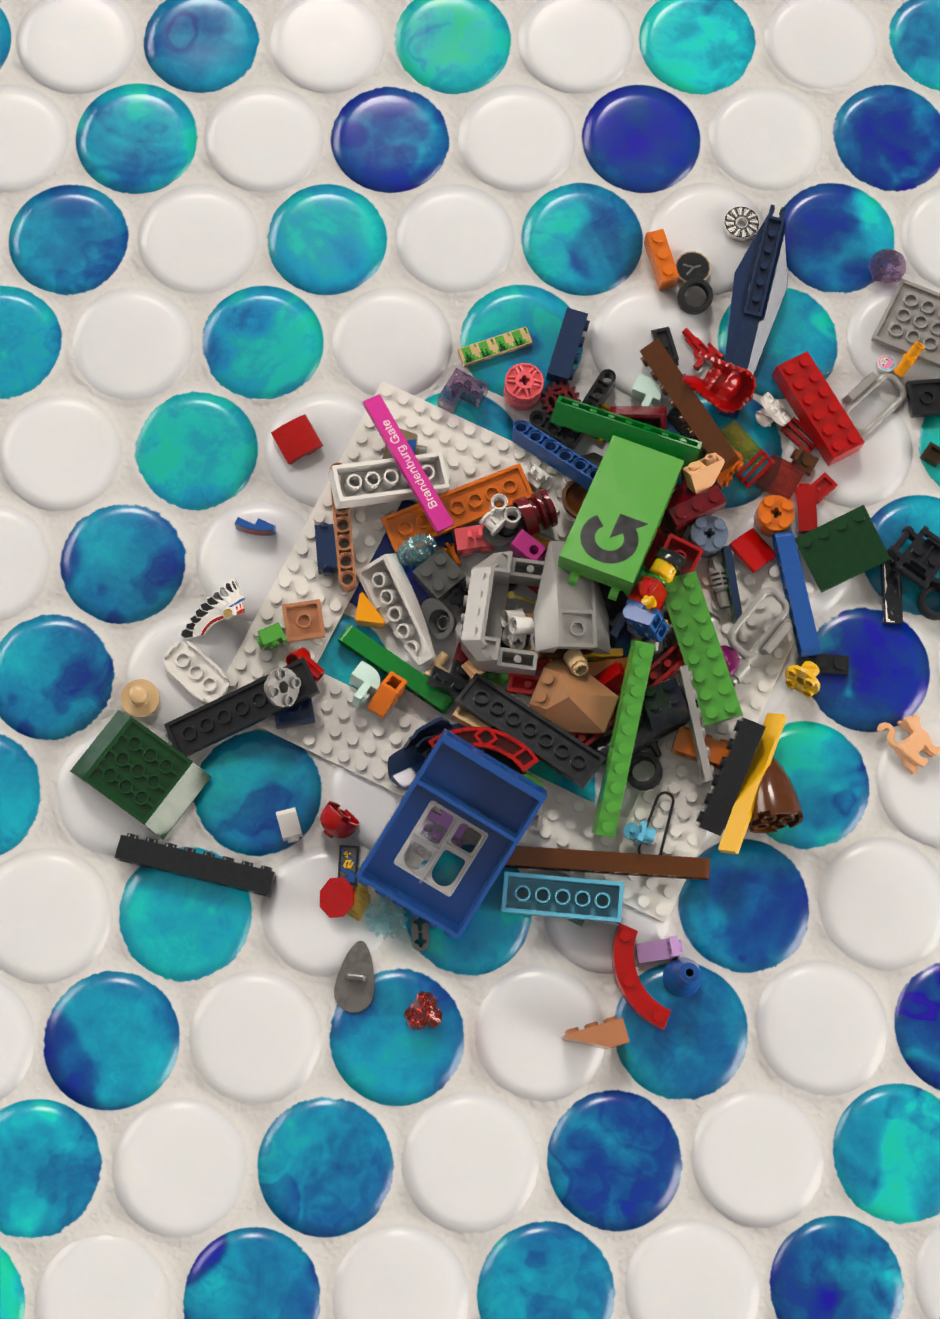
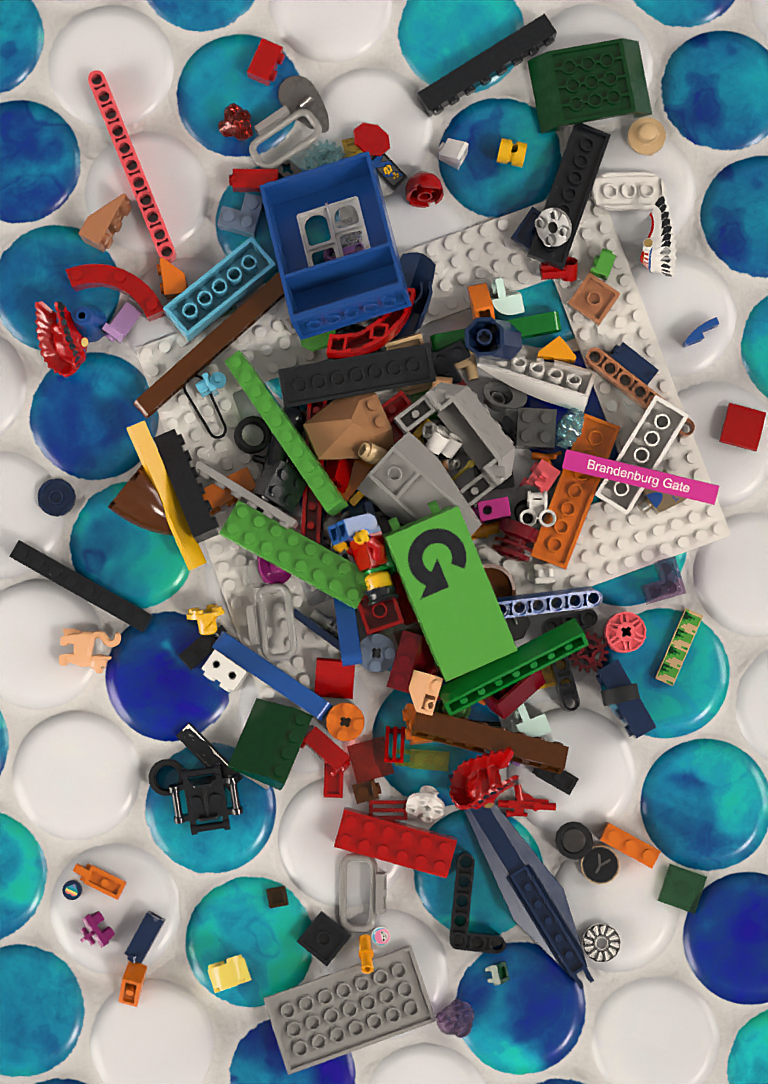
camera: 145 degrees right, 10 degrees up
none -> black brick [9,540,155,633]
none -> red piece [35,301,89,377]
none -> dark blue tile [38,479,76,517]
none -> coral beam [88,70,177,263]
none -> orange slope [157,258,188,299]
none -> white piece [201,650,250,692]
none -> sand blue brick [217,193,264,239]
none -> red brick [229,169,279,192]
none -> red brick [247,38,285,86]
none -> light grey bar [249,105,322,169]
none -> blue beam [334,598,363,667]
none -> black beam [449,852,506,954]
none -> dark blue brick [464,317,522,362]
none -> tile [485,961,510,985]
none -> yellow wheel [497,138,528,168]
none -> black tyre [601,683,640,706]
none -> clear green tile [657,863,707,914]

